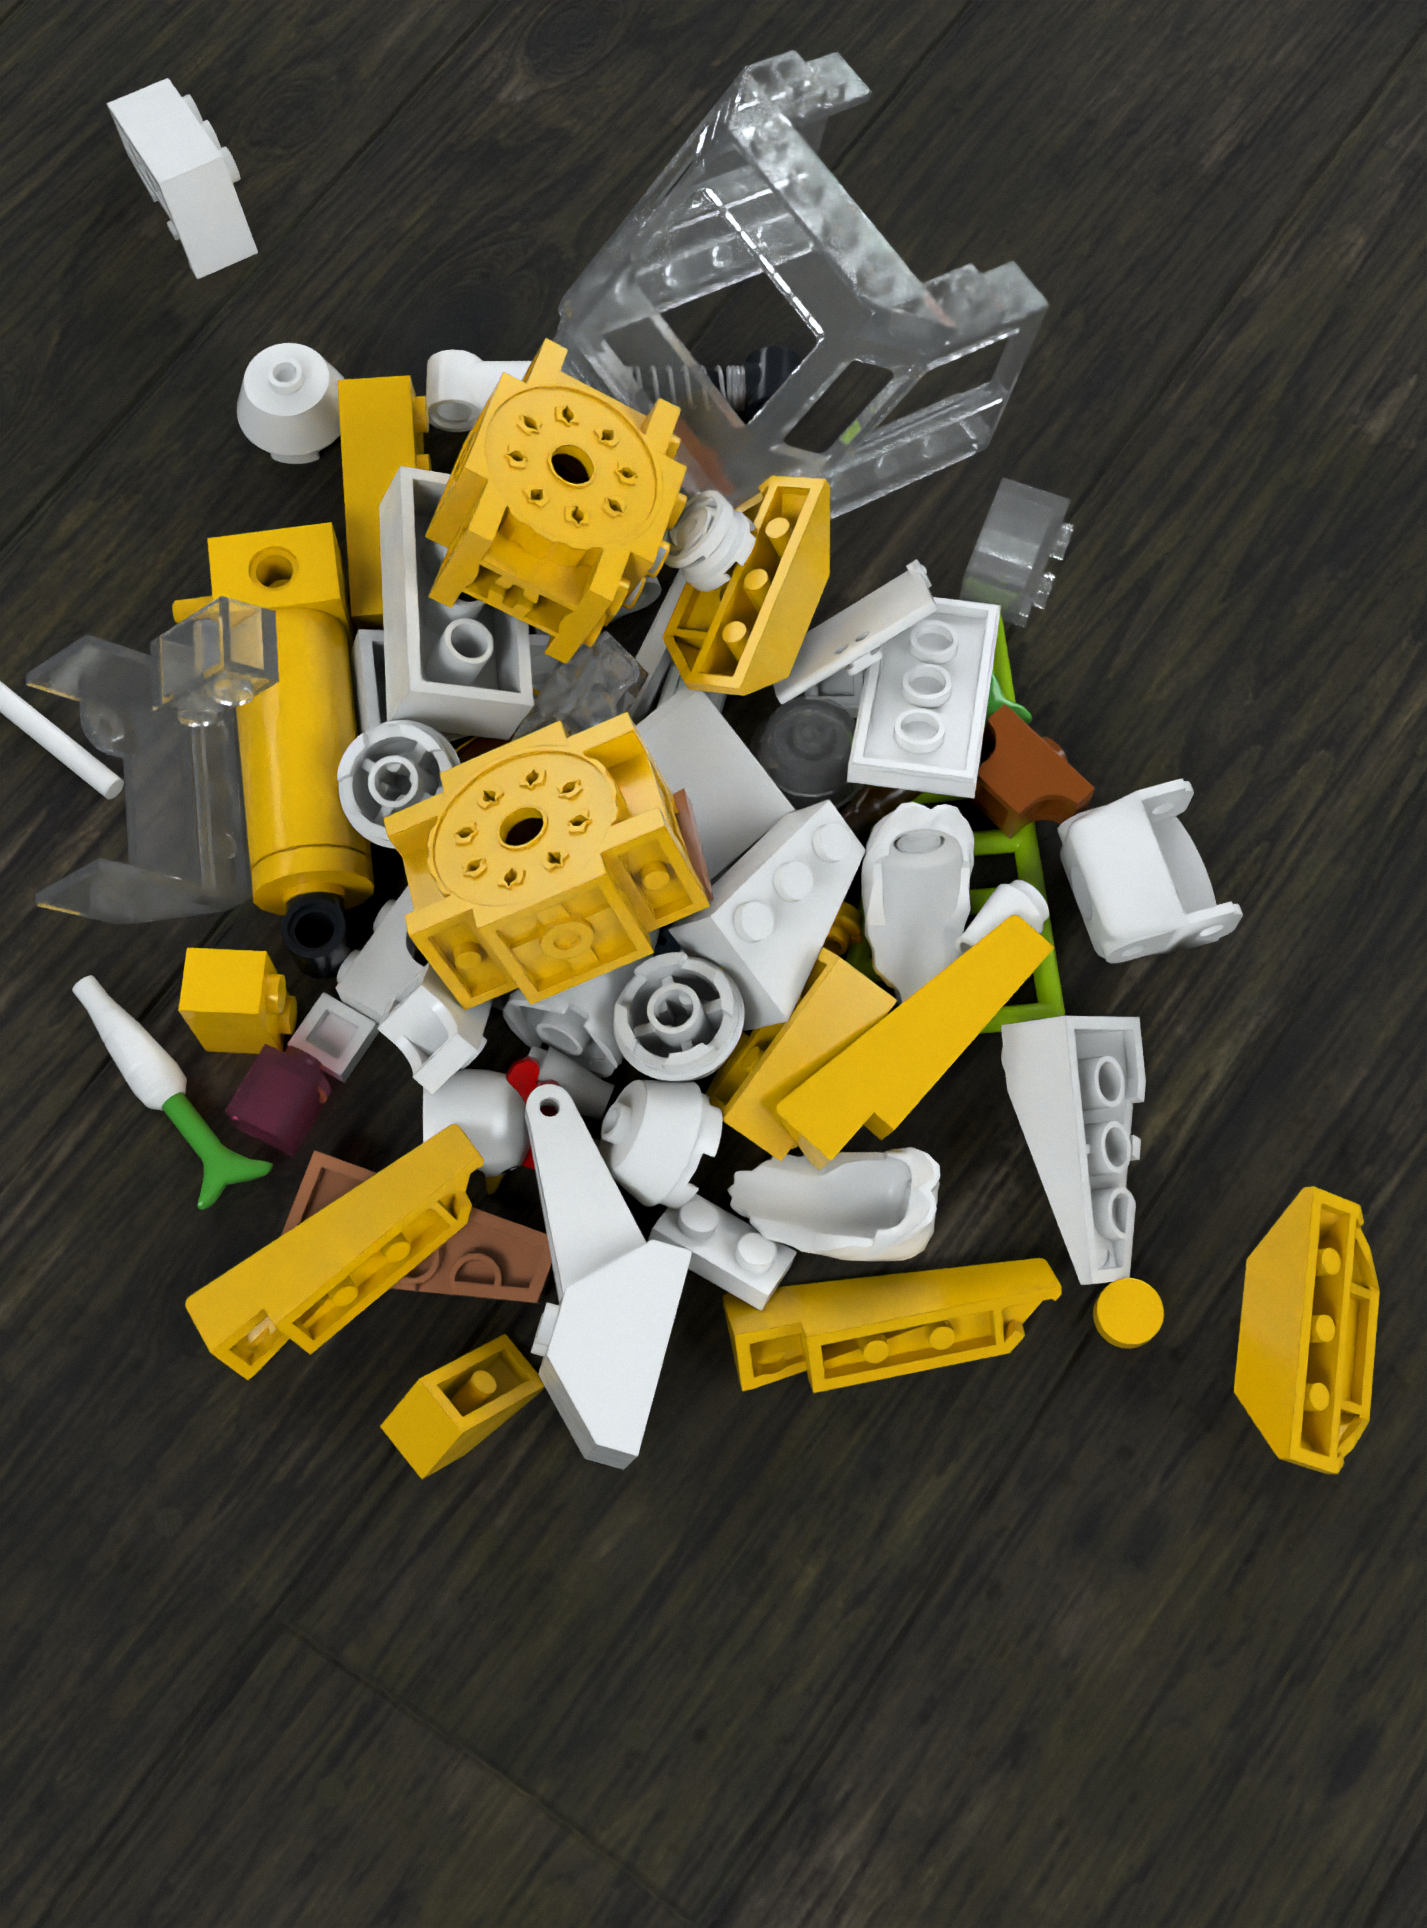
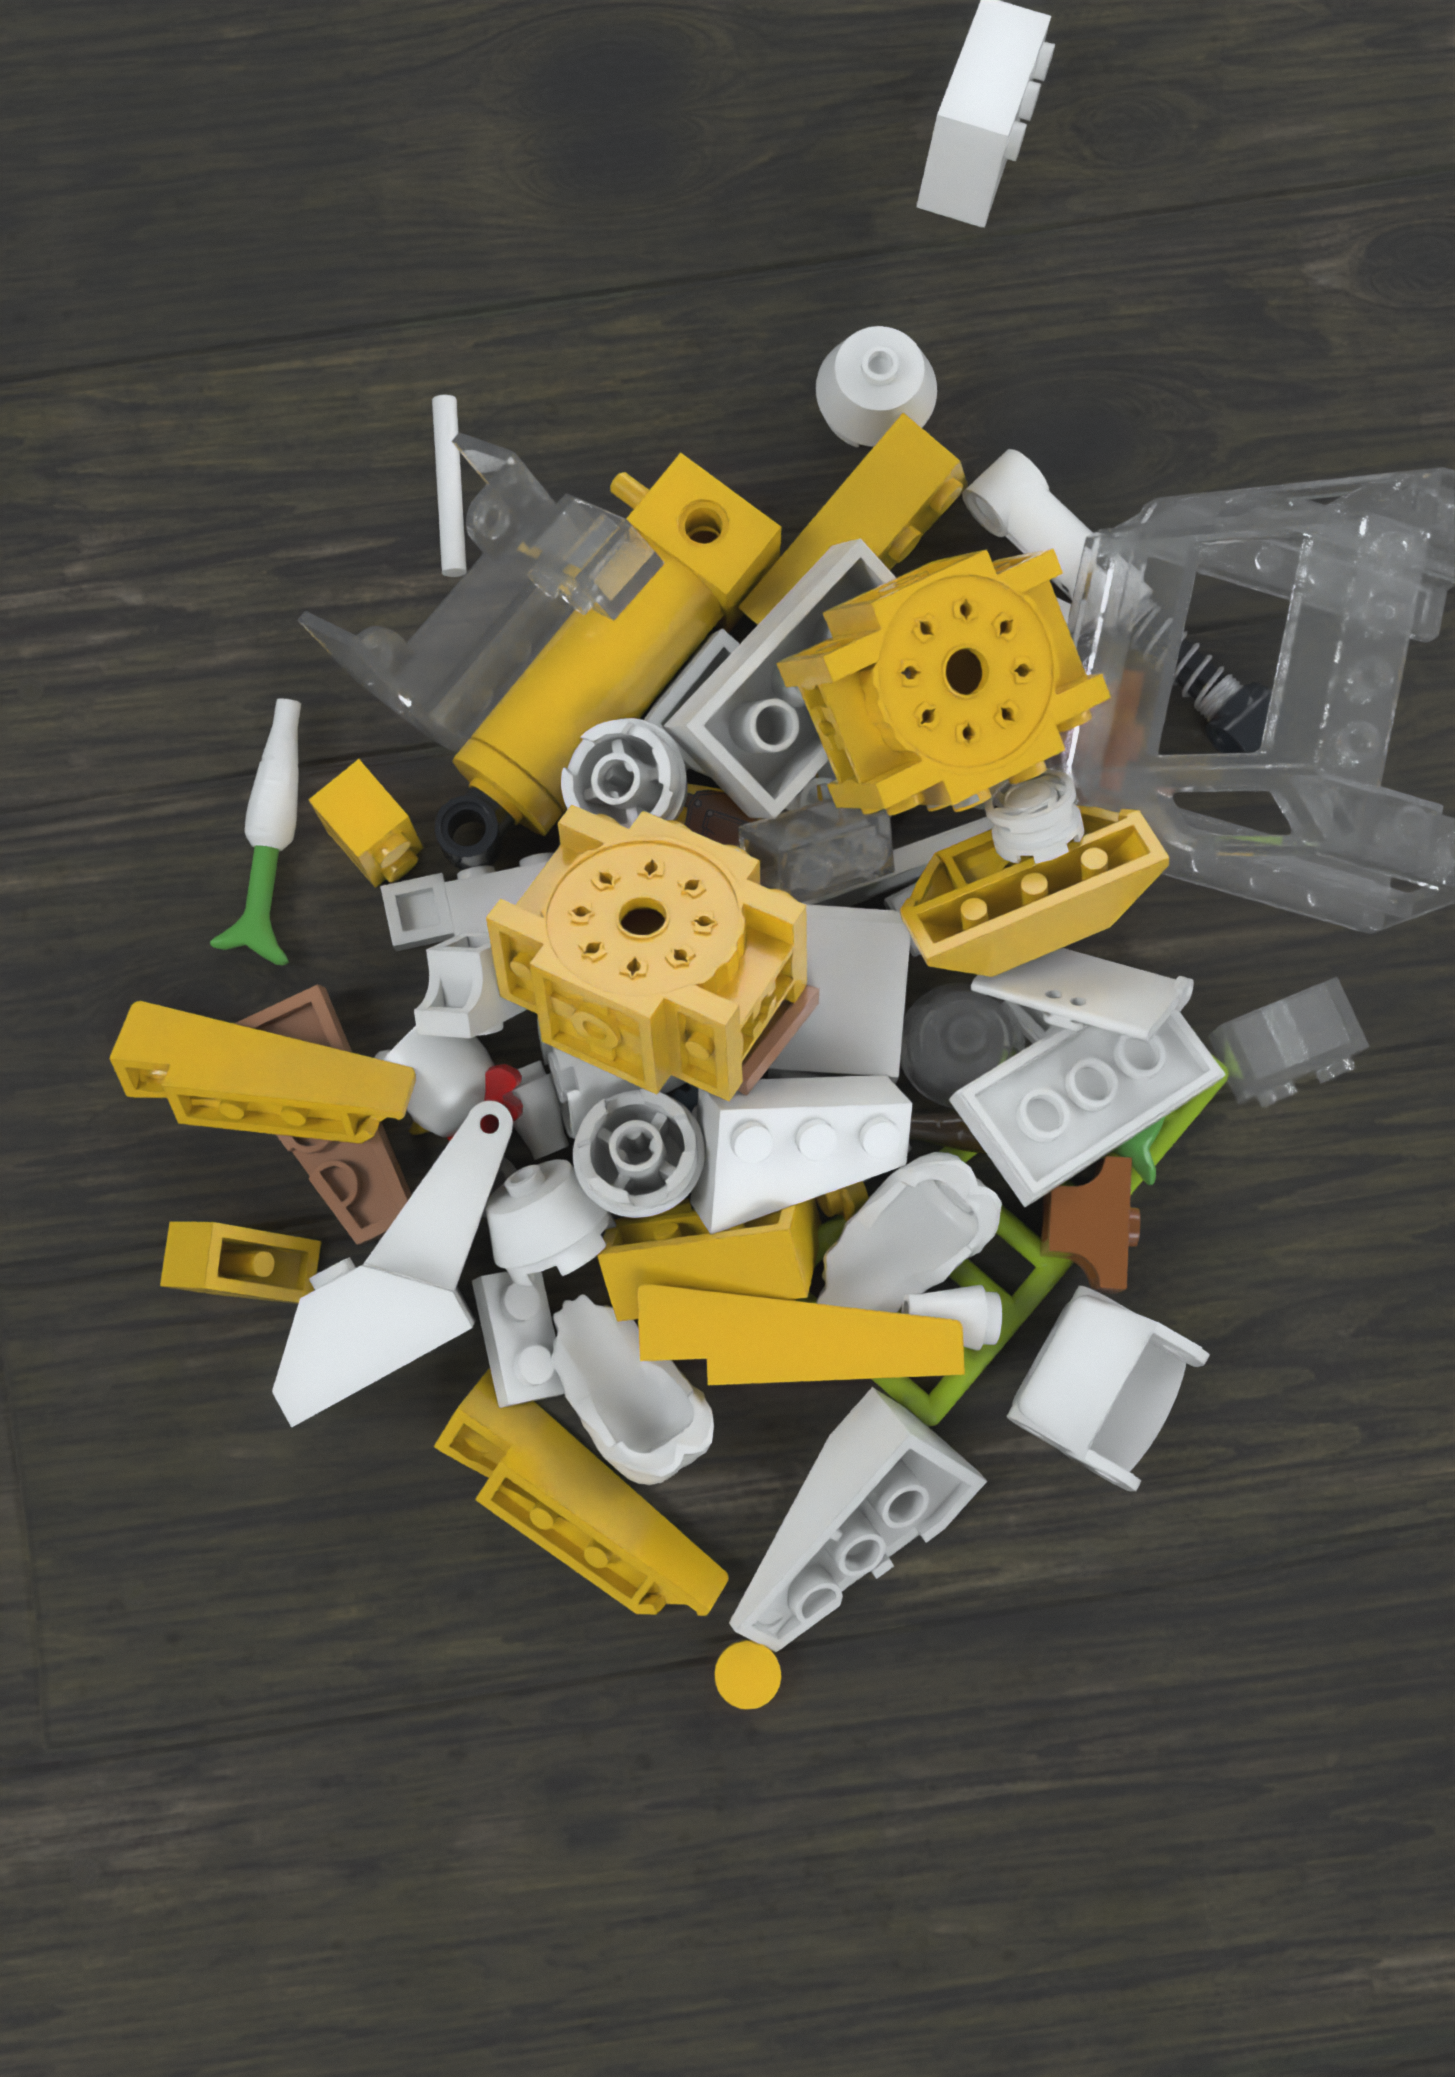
camera: 45 degrees right, 10 degrees up
clear pink brick [225,1044,332,1157] -> none
yellow wedge [1234,1186,1380,1474] -> none

